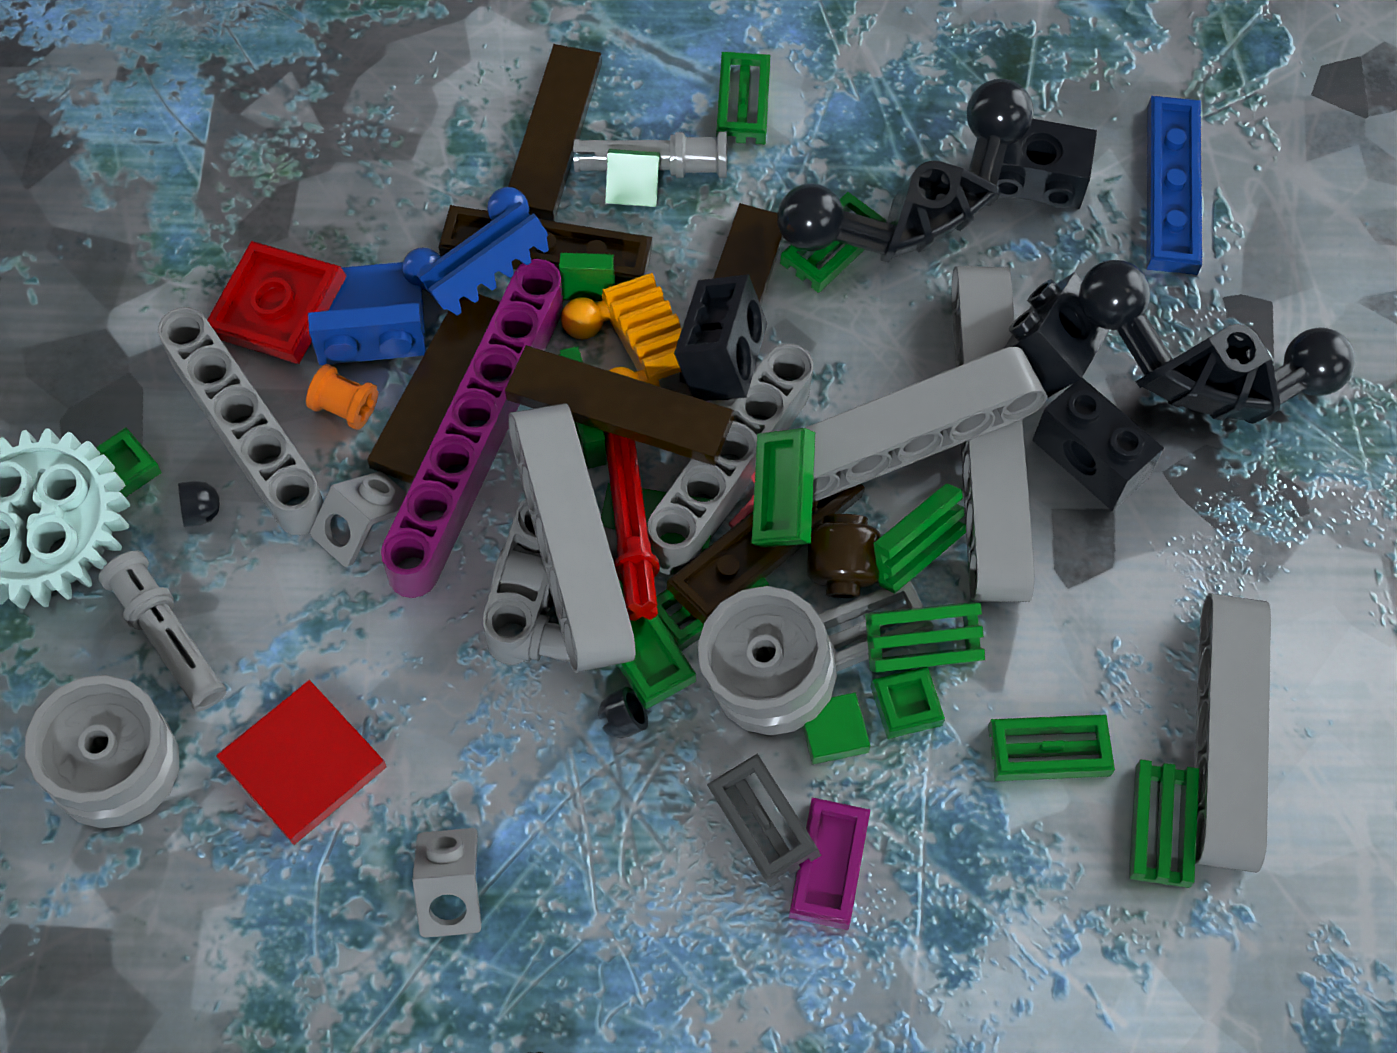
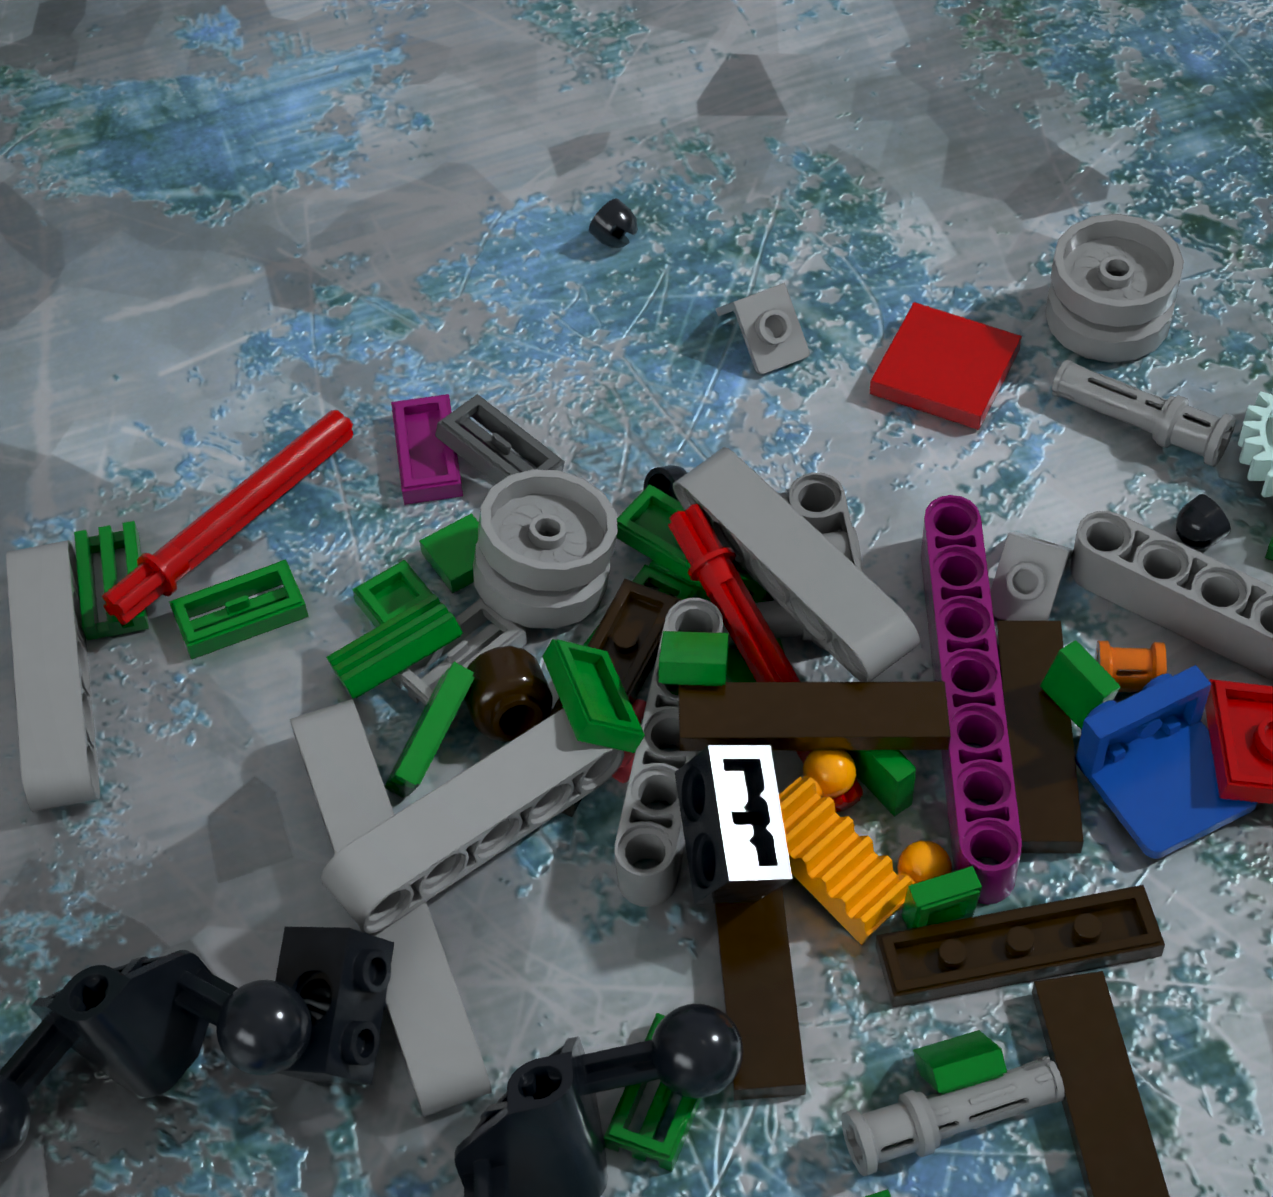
camera: 165 degrees right, 10 degrees down
blue gear [402,187,549,316] -> none
black brick [1032,378,1164,511] -> none
none -> red axle [101,410,353,625]
none -> green tile [659,631,728,686]
none -> green tile [1040,640,1121,730]

